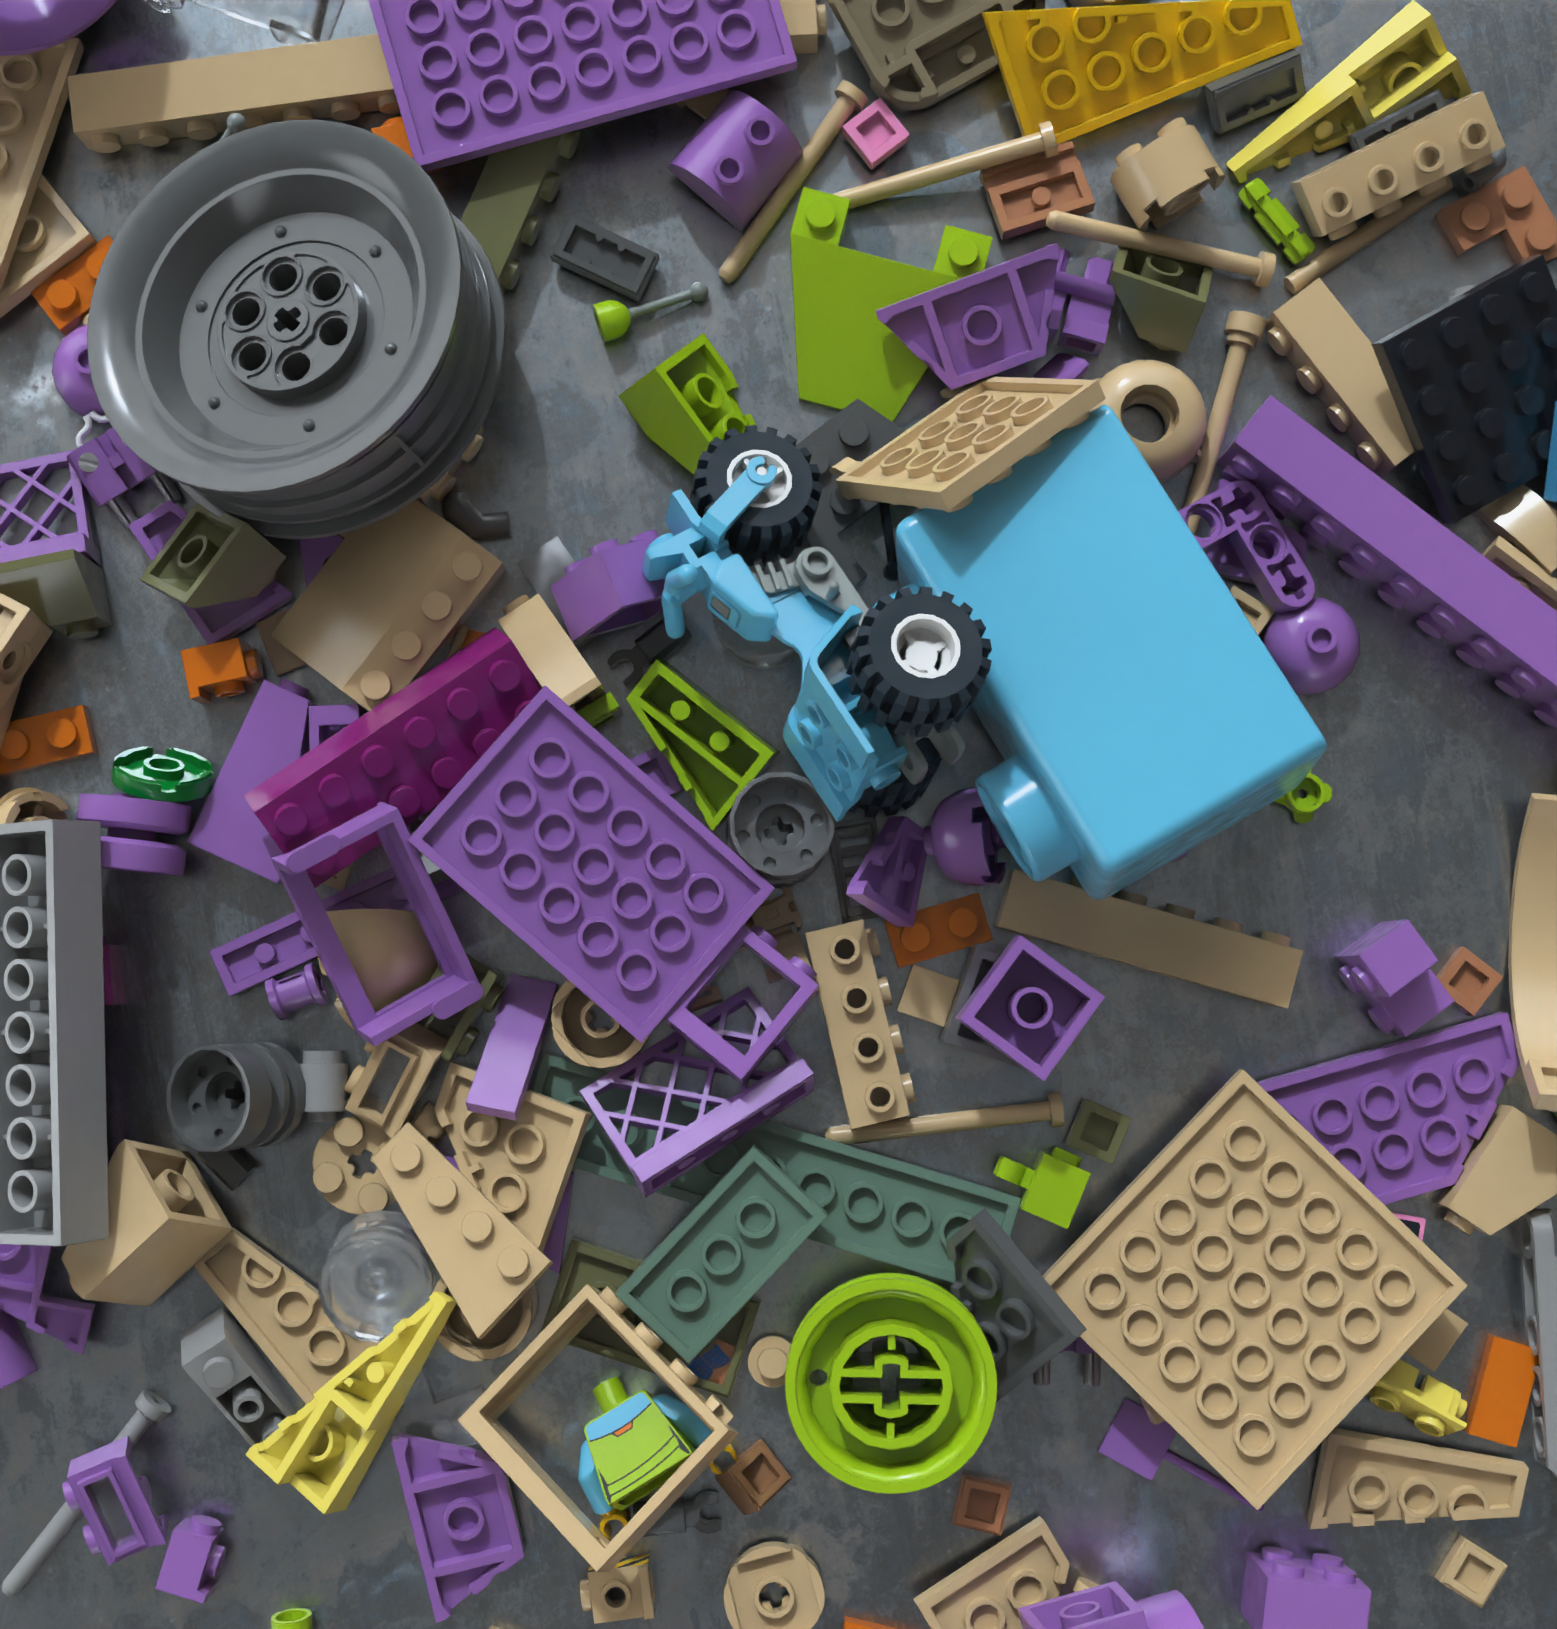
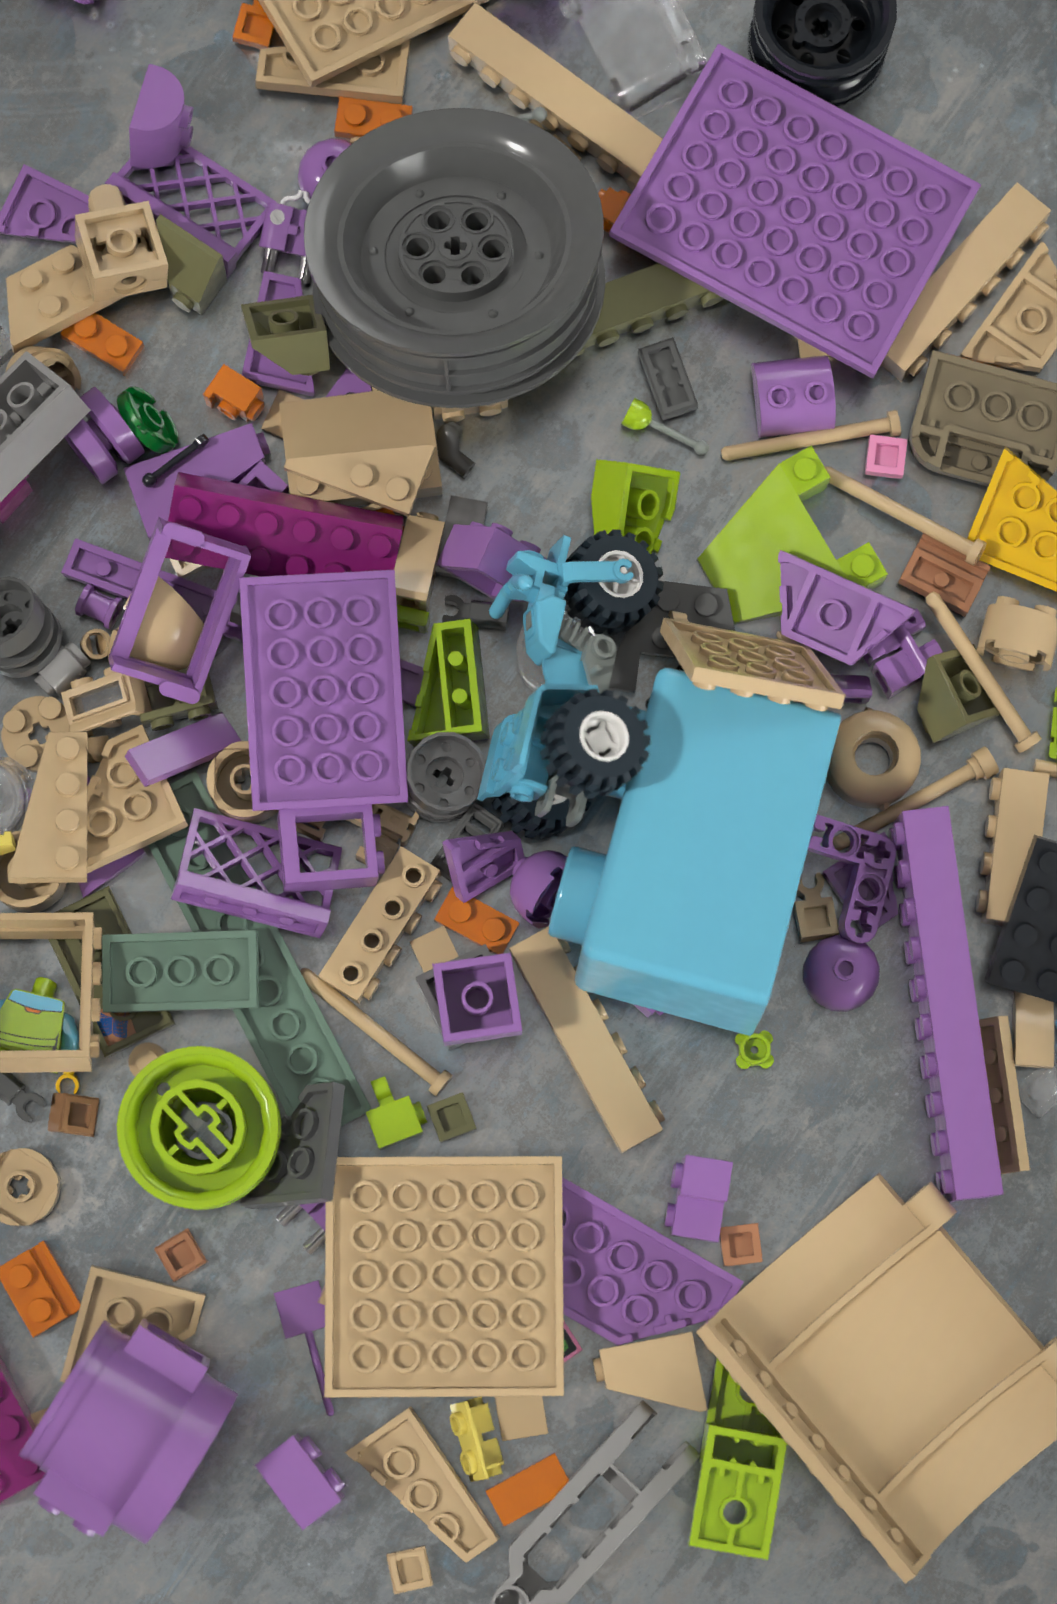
camera: 45 degrees right, 5 degrees down
none -> tan hinge [80,629,110,660]
none -> black hinge [142,434,209,488]
none -> tan wing [284,444,435,517]

